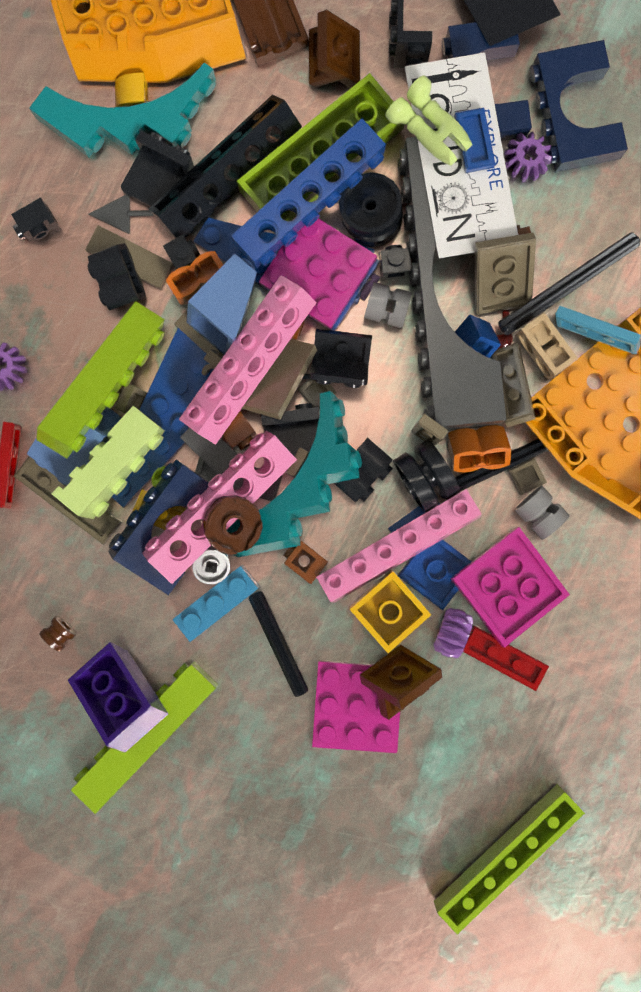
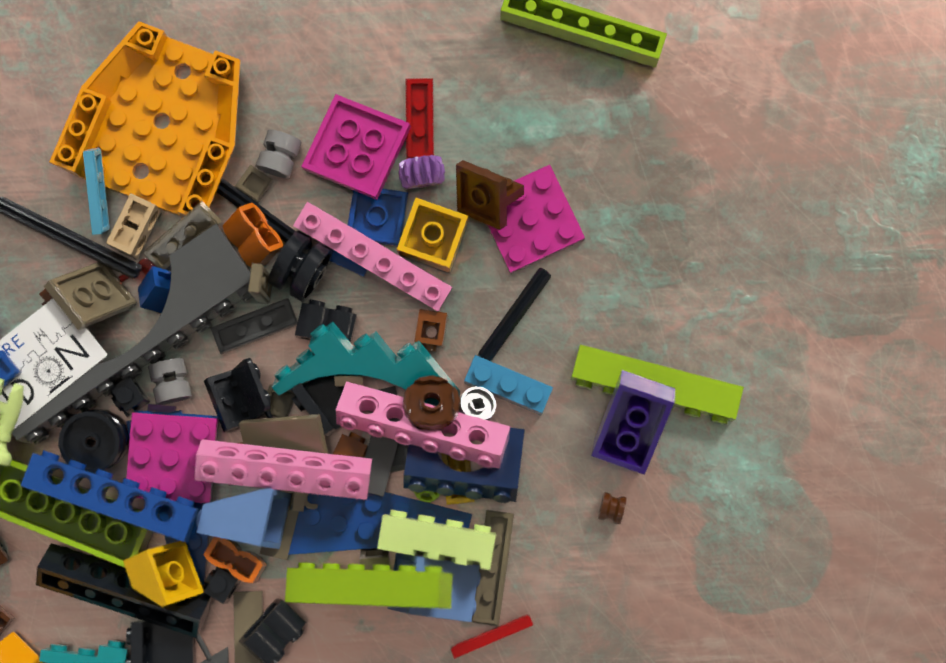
camera: 120 degrees left, 5 degrees down
none -> yellow slope [123,541,204,607]
none -> dark grey tile [211,298,298,355]

